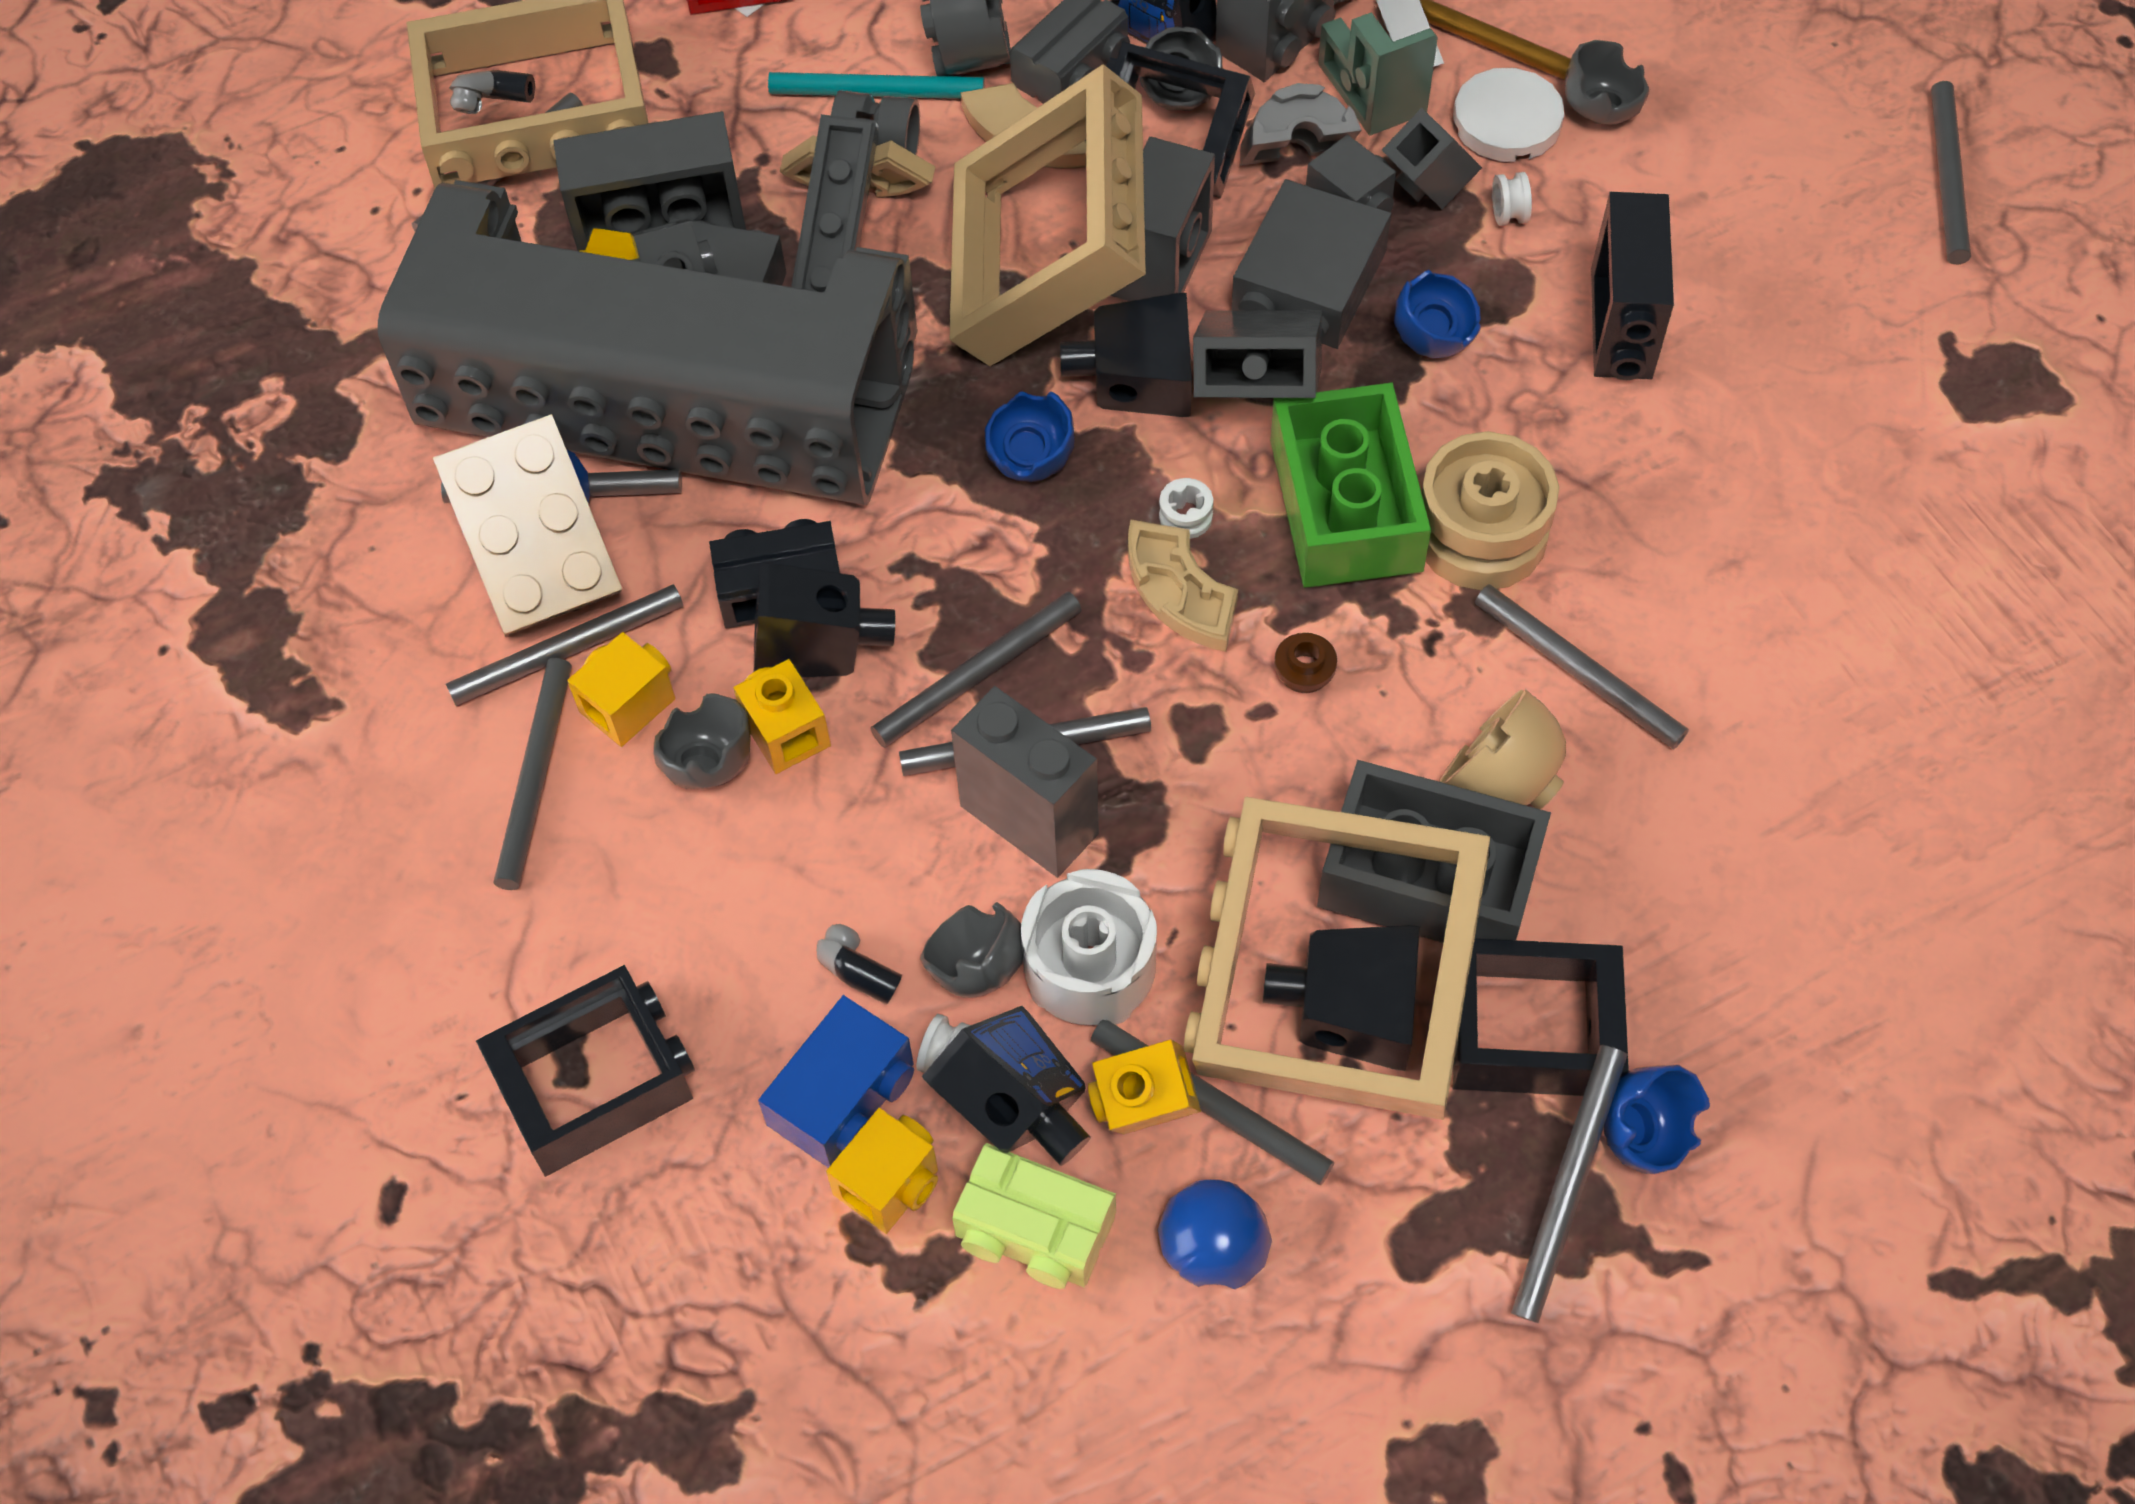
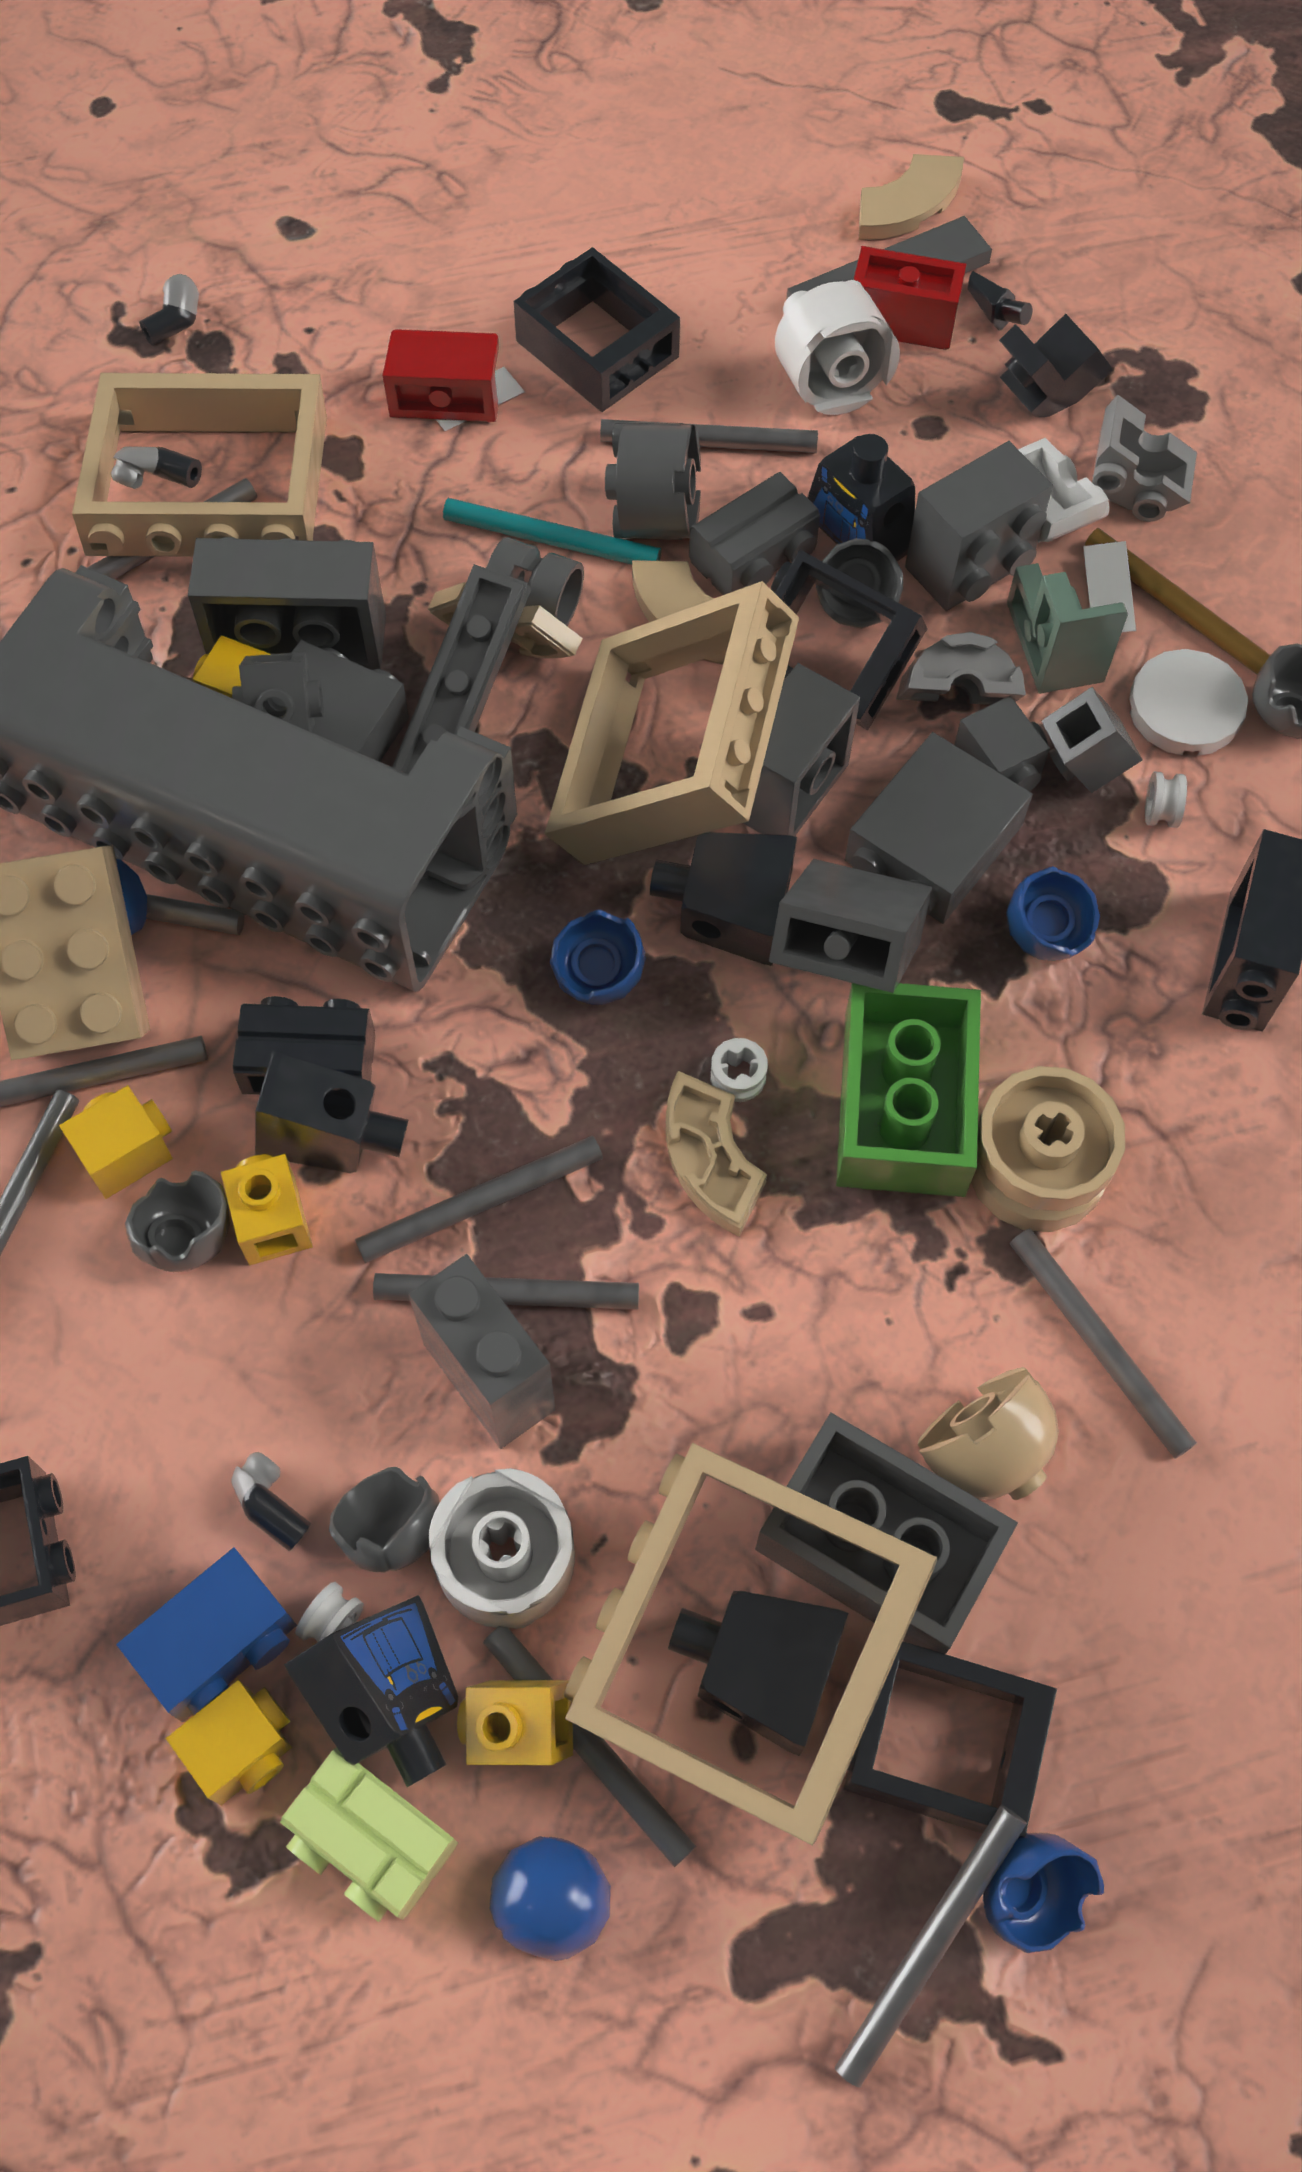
camera: 10 degrees right, 5 degrees up
reddish brown plate [1274,633,1337,693] -> none

